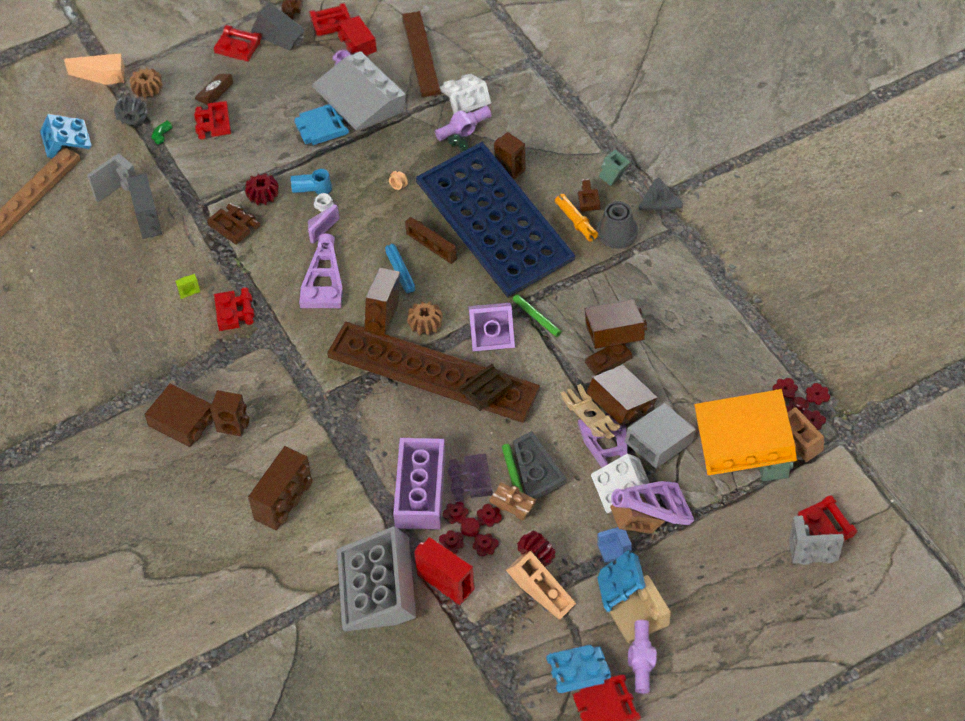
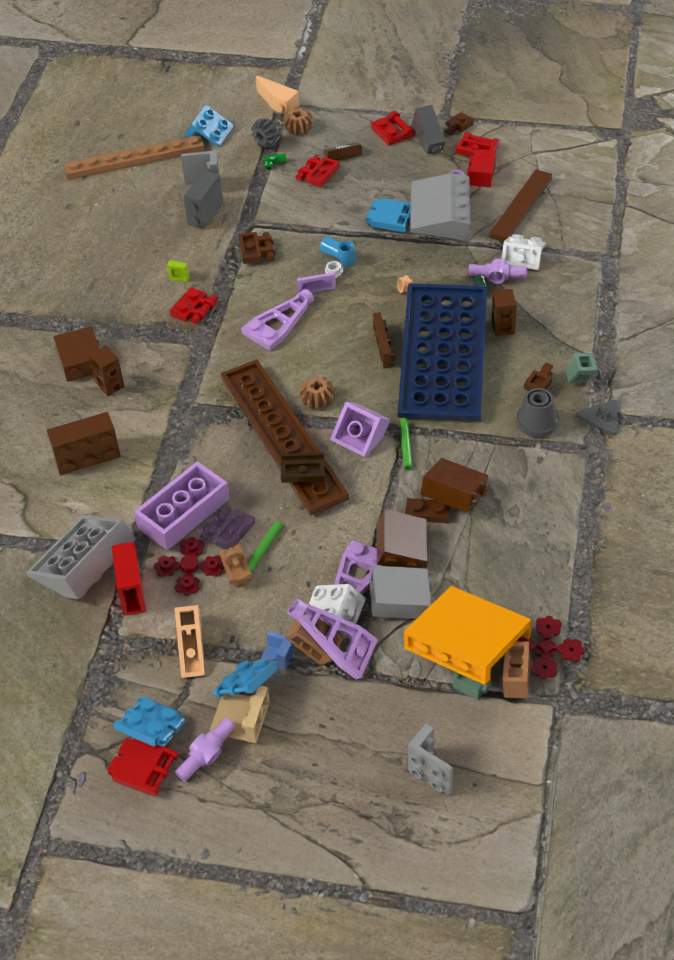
camera: 40 degrees right, 5 degrees down
dark red gear [245,172,279,206] -> none
reddish brown brick [364,268,400,335] -> none
dark azure axle [385,244,415,294] -> none
dark grey wing [513,431,567,500] -> none
dark red gear [517,530,556,567] -> none
light orange pin [555,194,598,242] -> none
tan piece [561,384,620,438] -> none
red plate [798,495,858,541] -> none

